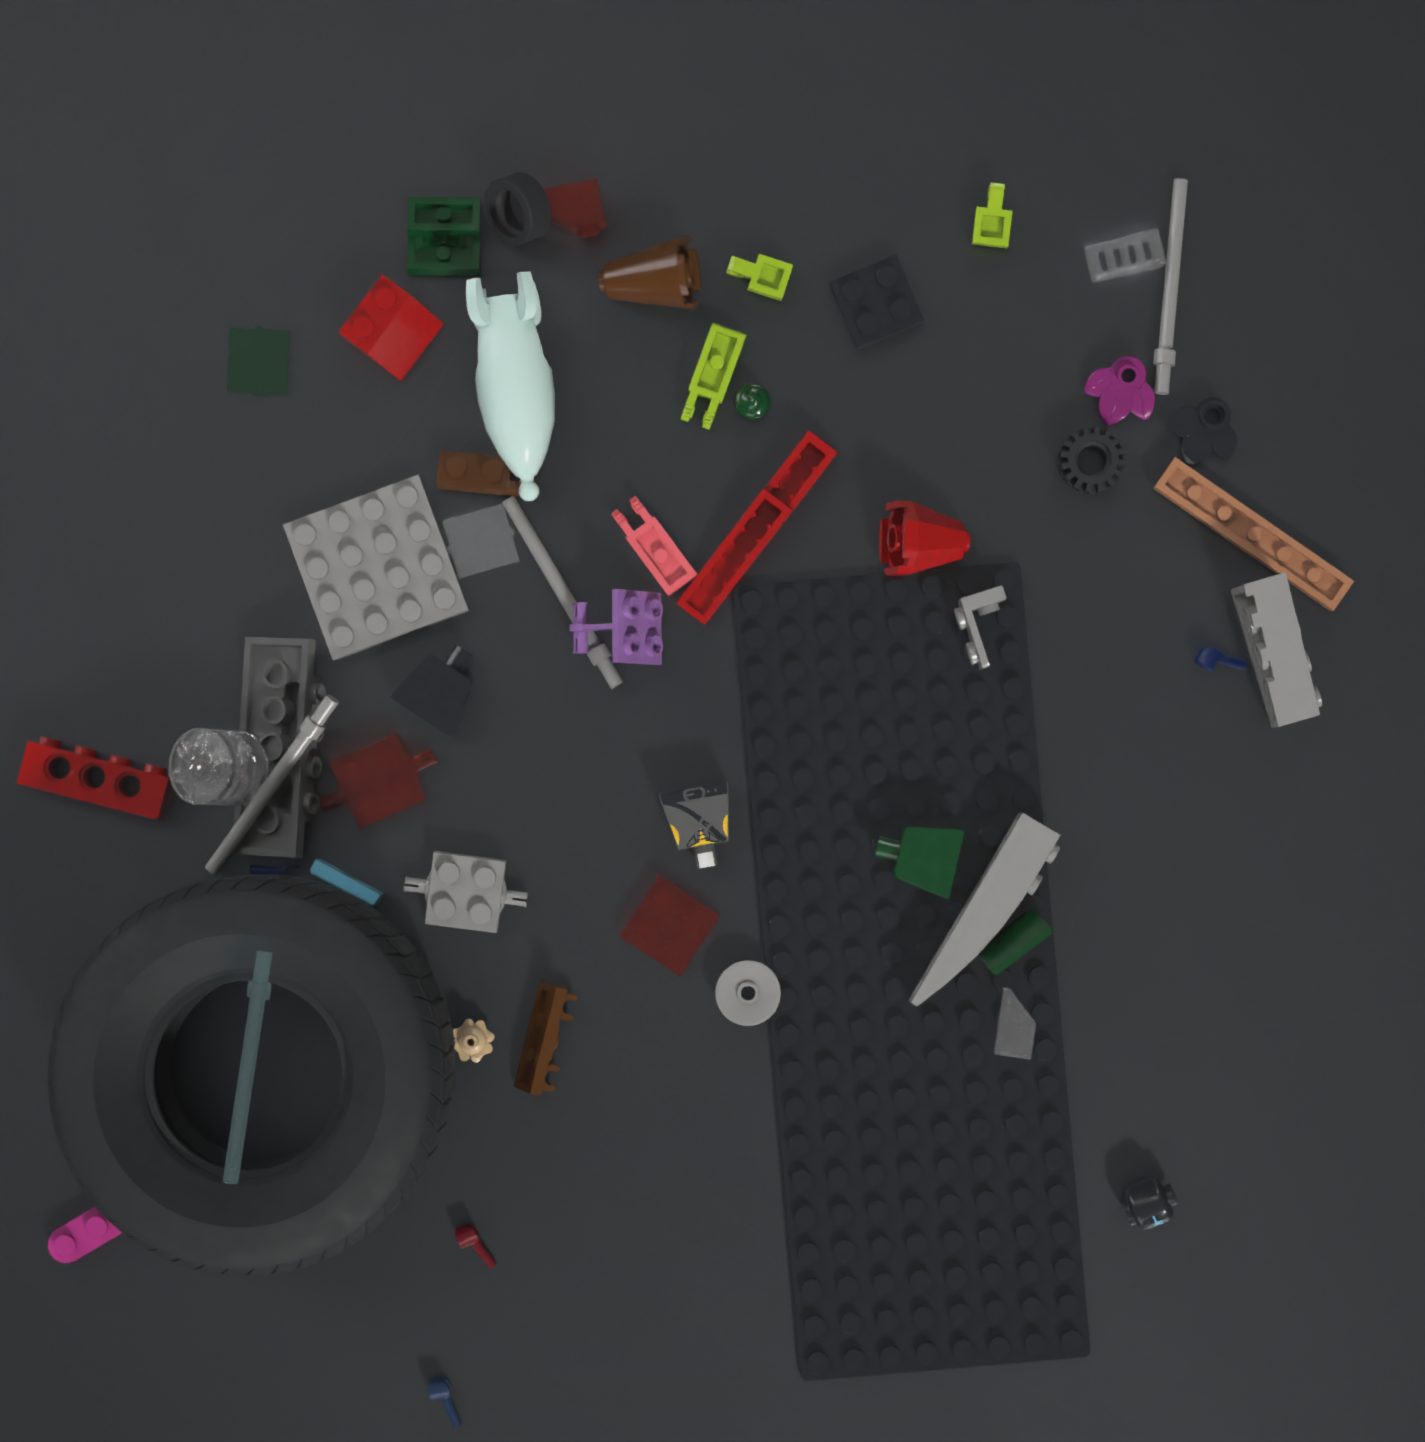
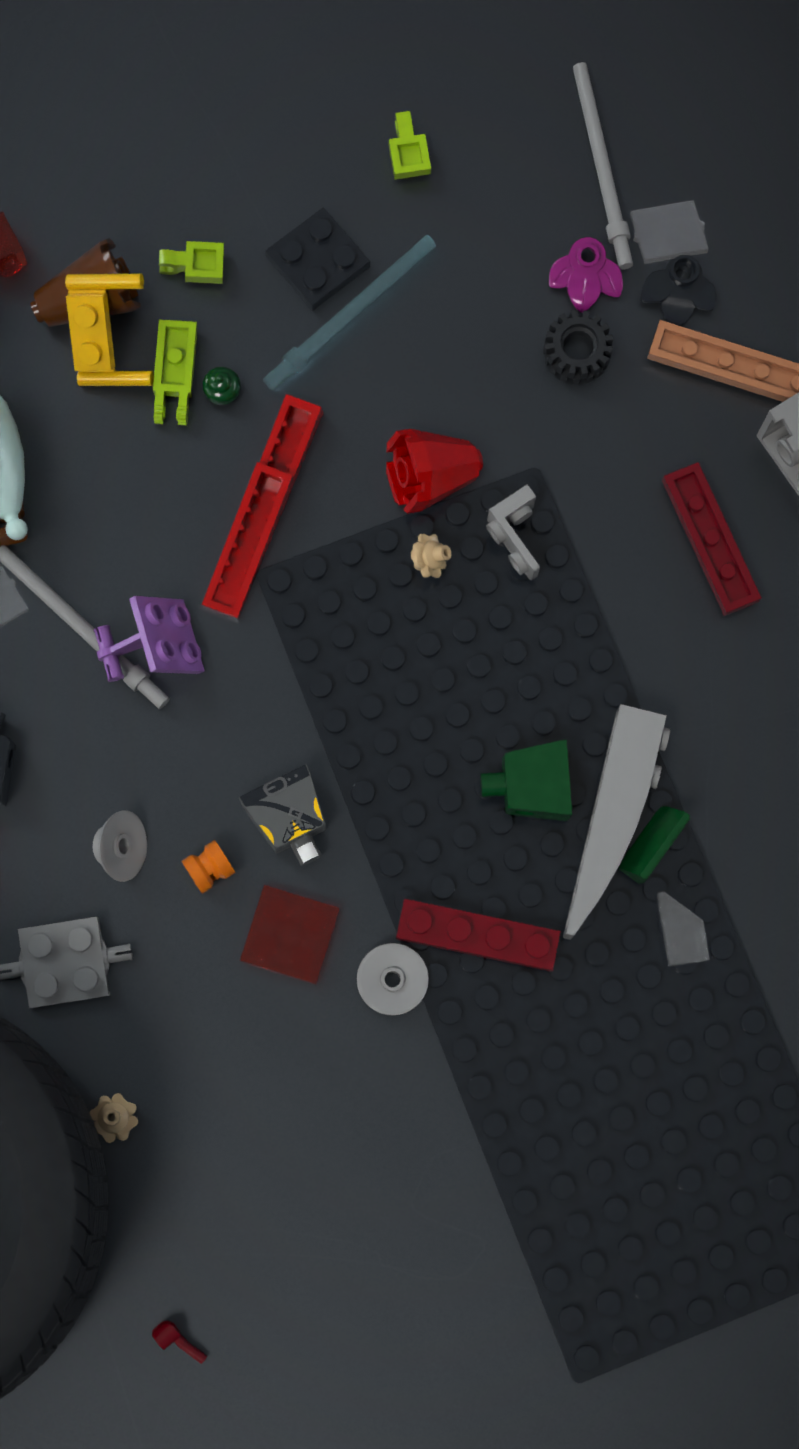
camera: 20 degrees left, 10 degrees down
reddish brown plate [514,981,578,1096] -> none
coral hinge [611,496,697,597] -> none
clear slope [1084,228,1166,283] -> none
clear blue hand [1194,648,1248,671] -> none
none -> yellow plate [65,273,154,386]
none -> light grey piece [93,810,147,882]
none -> orange wheel [181,840,236,894]
none -> clear light blue bar [263,235,436,390]
none -> dark red plate [396,899,561,972]
none -> tan plant [411,534,451,578]
none -> clear piece [630,200,709,264]
none -> dark red plate [662,462,761,616]

